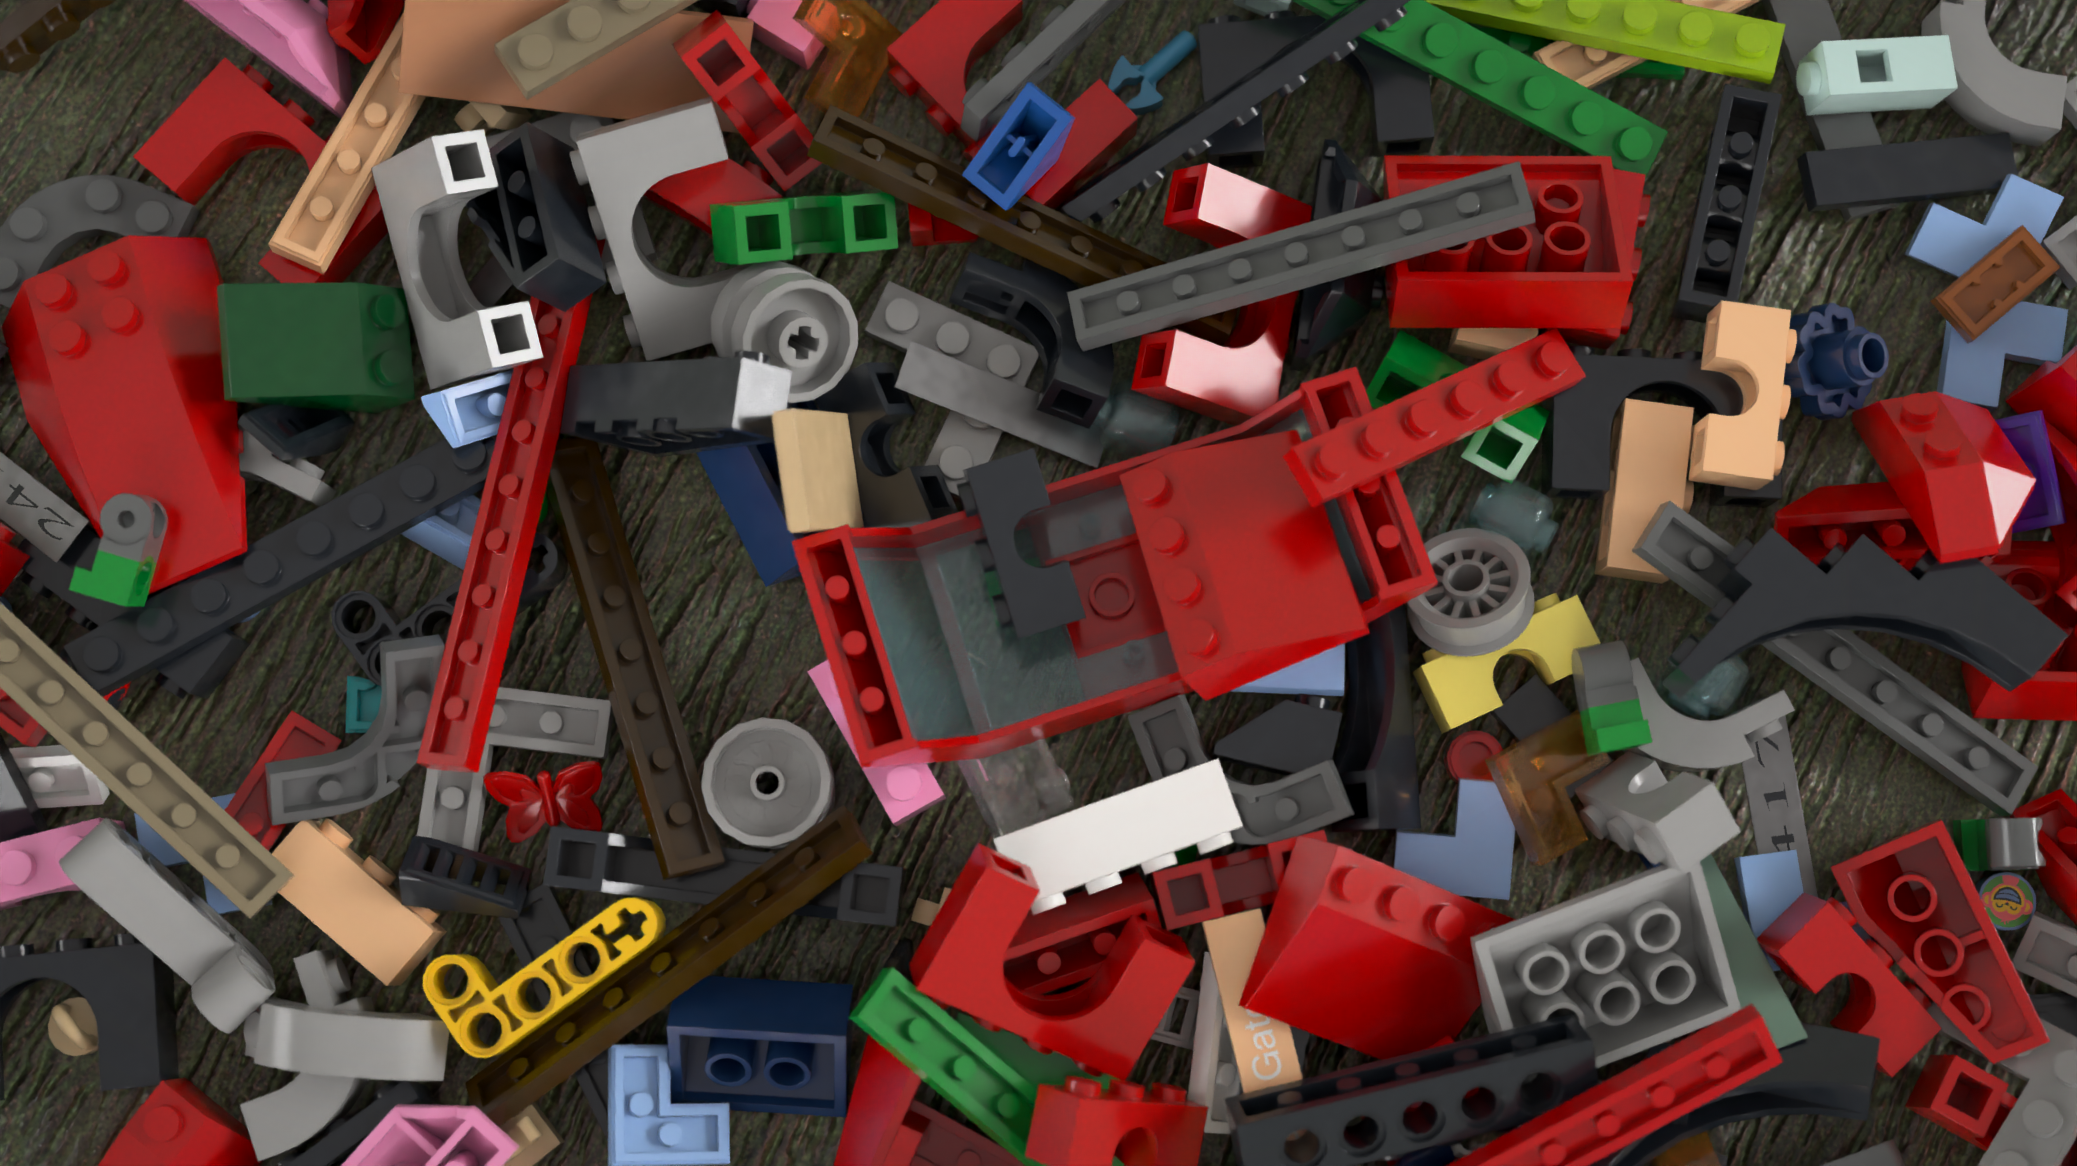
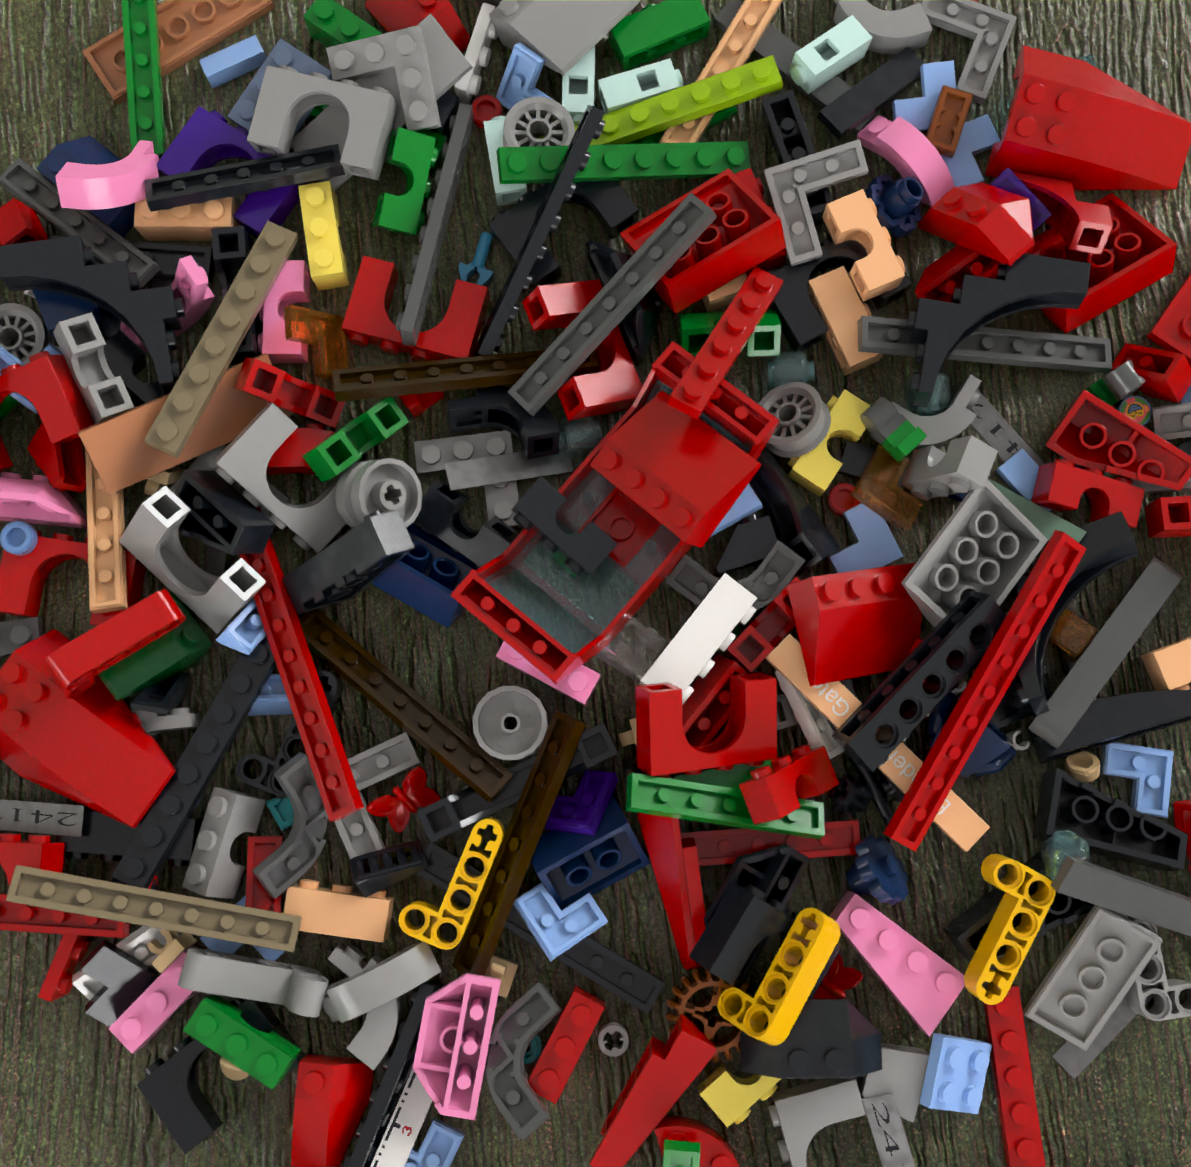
camera: 30 degrees left, 0 degrees up
leg [69,493,168,607] -> none
tan tile [772,408,864,533] -> none
blue slope [962,82,1075,211] -> none
none -> medium blue tile [0,521,38,556]
none -> red beam [45,589,186,699]
none -> tan tile [147,929,197,973]
none -> light grey arch [182,787,266,900]
none -> green arch [183,994,302,1090]
none -> dark purple tile [544,770,619,836]
none -> light grey plate [764,139,869,267]
none -> bright pink arch [856,115,955,207]

